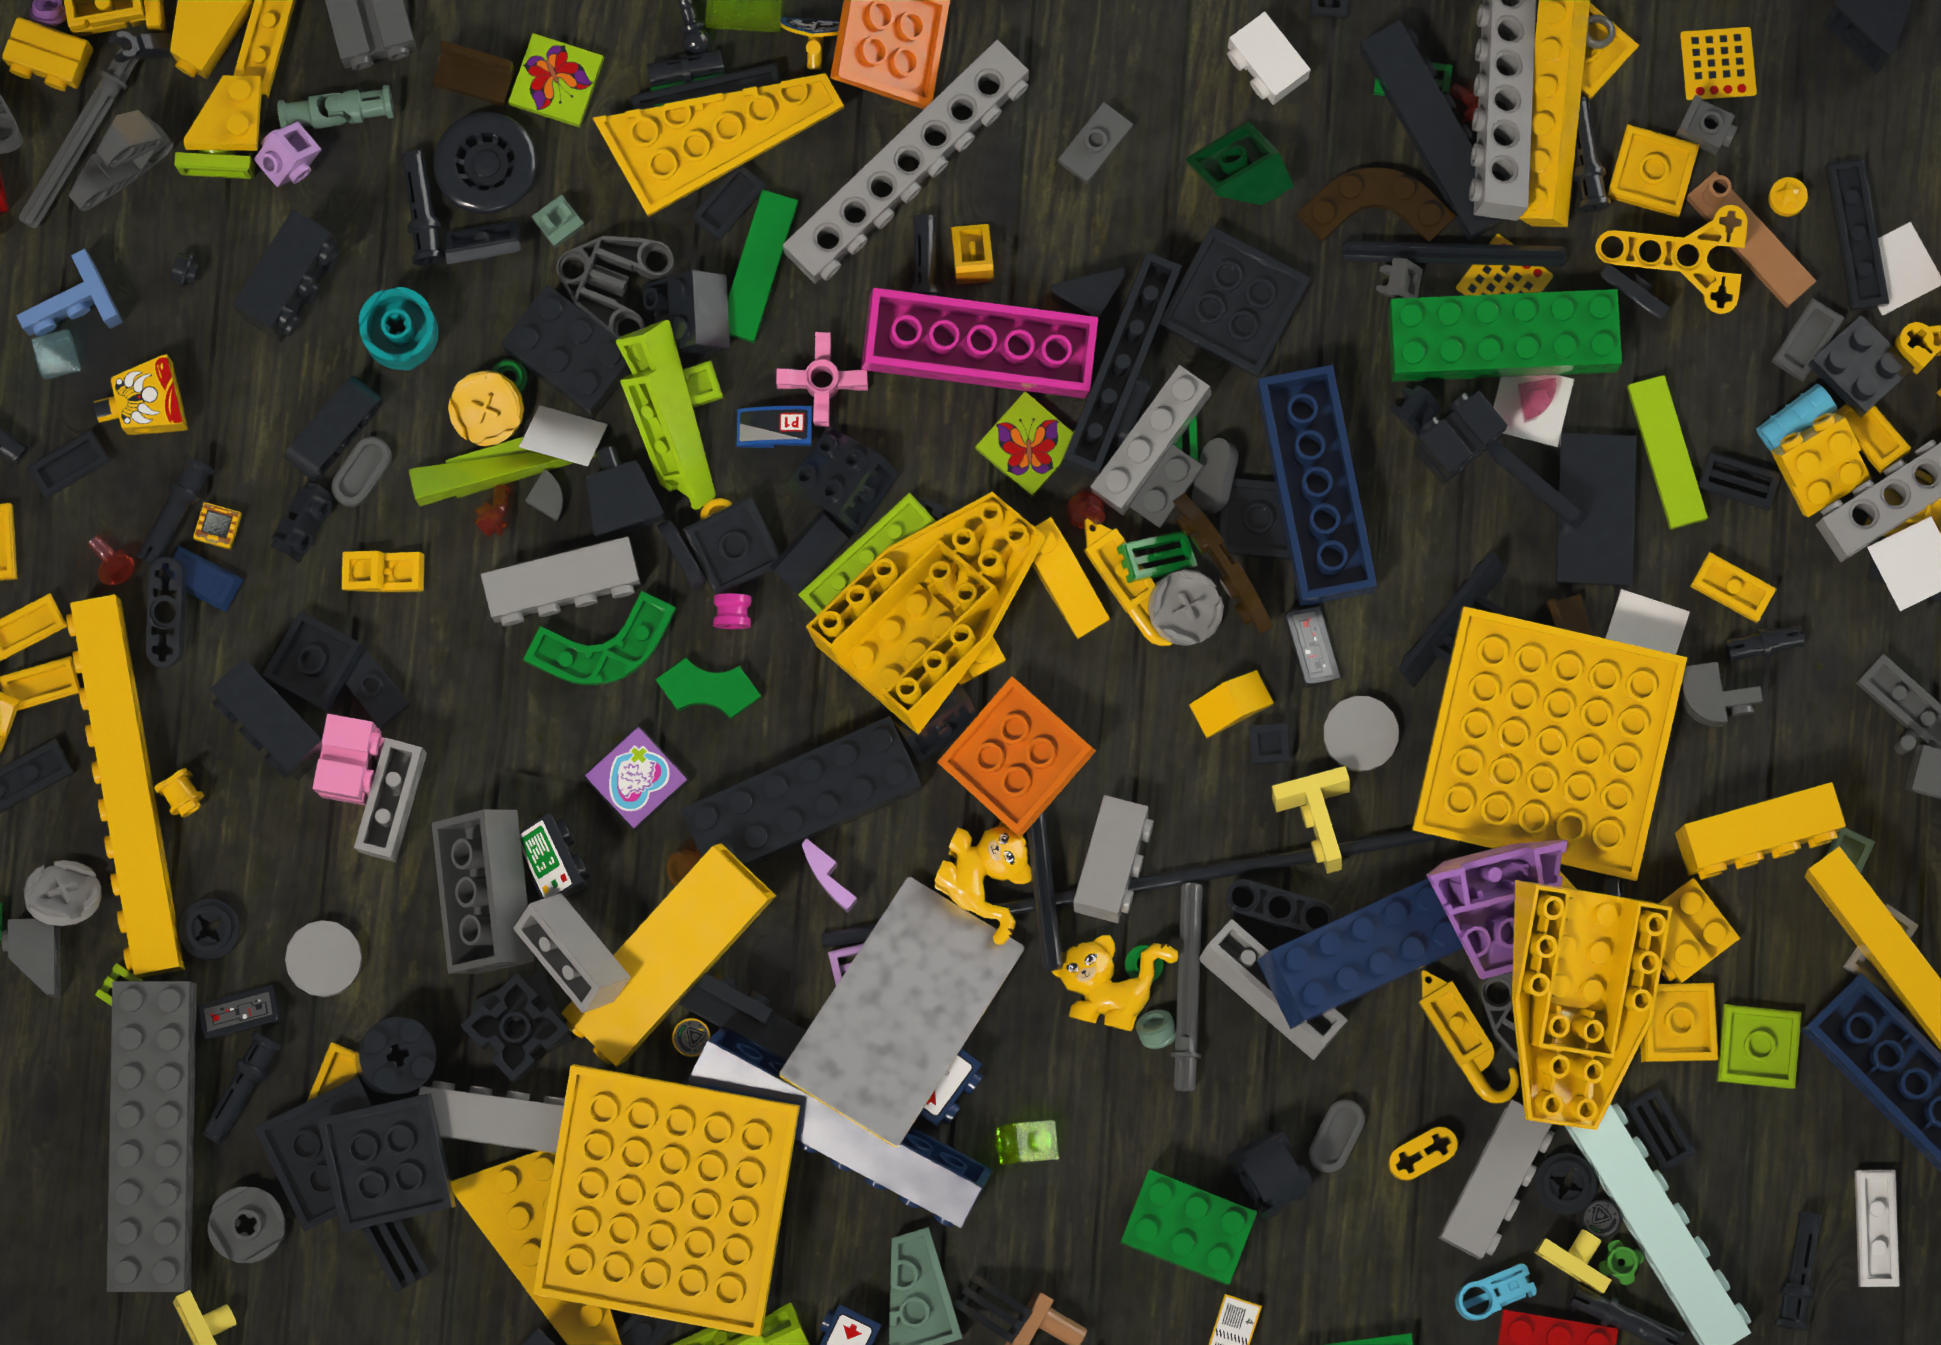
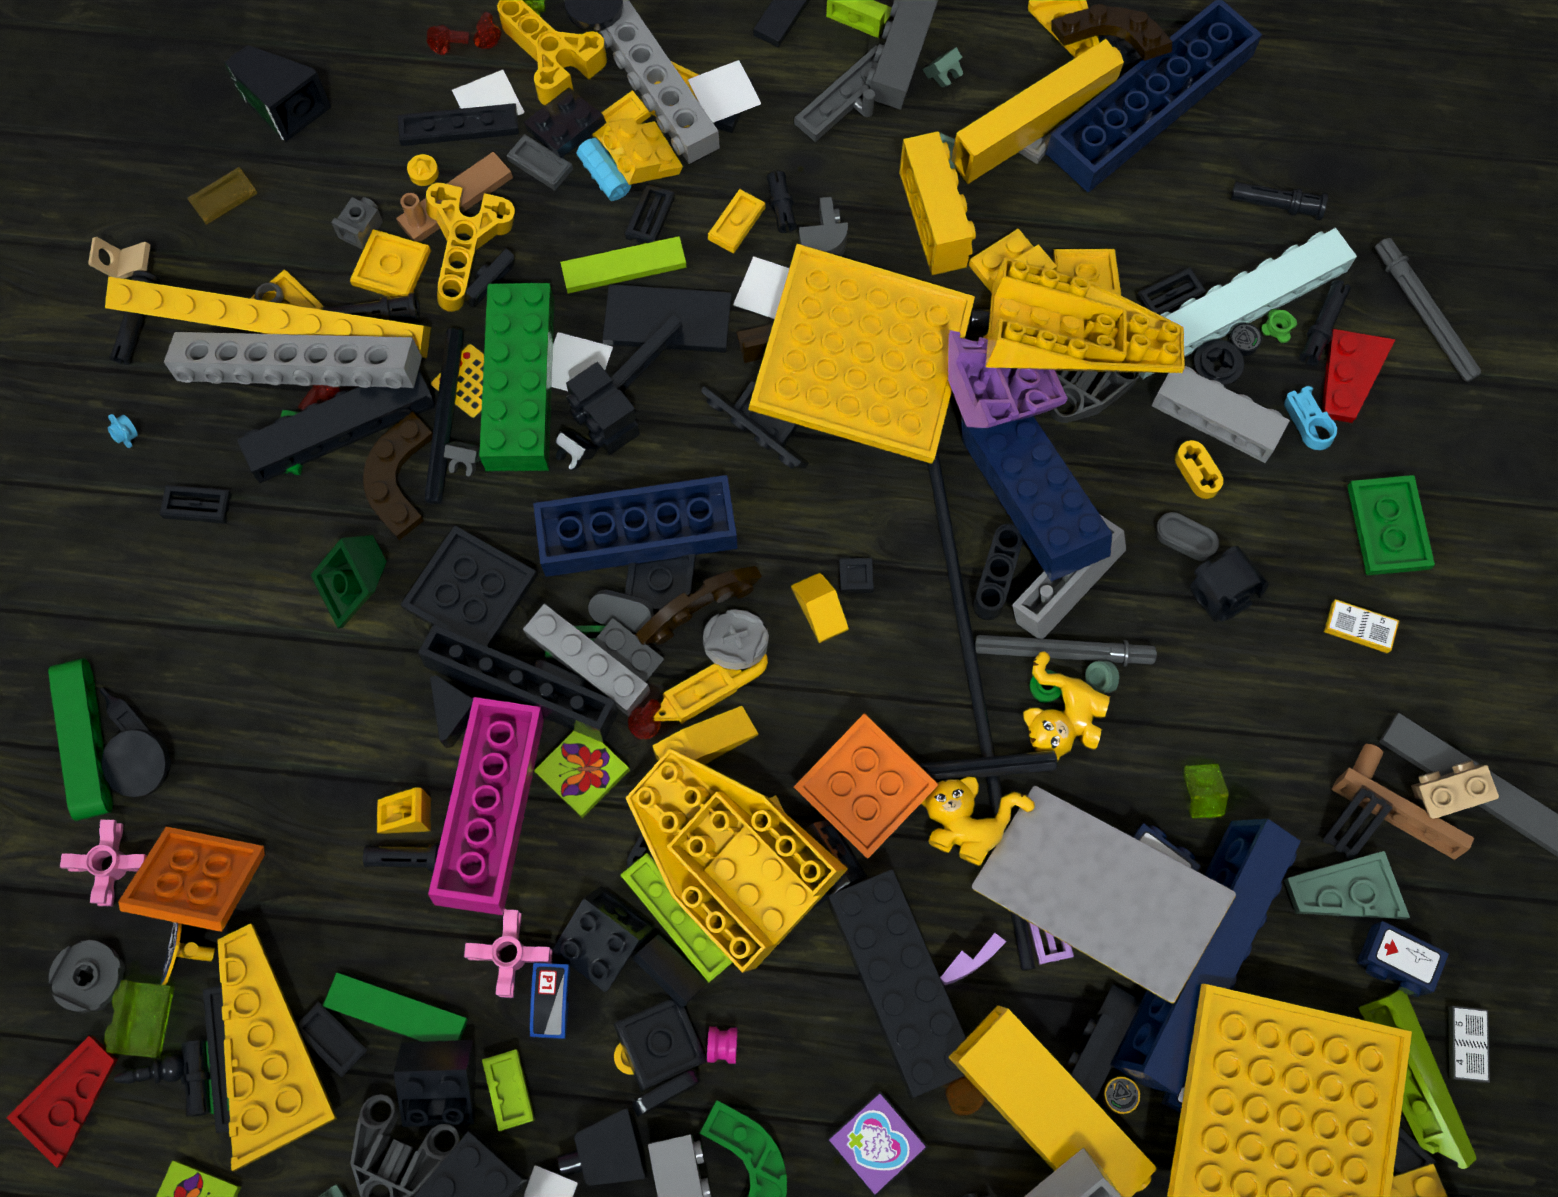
camera: 90 degrees left, 10 degrees down
lime wedge [616,320,716,509] -> none
green tile [655,658,762,720] -> none
light grey brick [783,39,1029,284] -> none
dark grey plate [1058,102,1133,185] -> none
light grey brick [1074,795,1154,923] -> none
green tile [1117,531,1197,583] -> none
green brick [1120,1169,1257,1286] -> none
white brick [1227,12,1311,105] -> none
light yellow bracket [1272,766,1350,874] -> none
slope [1283,606,1340,689] -> none
light grey tile [1323,696,1399,772] -> none
yellow plate [1419,970,1519,1103] -> none
clear pink tile [1517,378,1556,423] -> none
light yellow tile [1534,1229,1612,1294] -> none
yellow sticker [1680,27,1757,100] -> none
lime tile [1717,1004,1801,1089] -> none
white tile [1855,1170,1899,1287] -> none

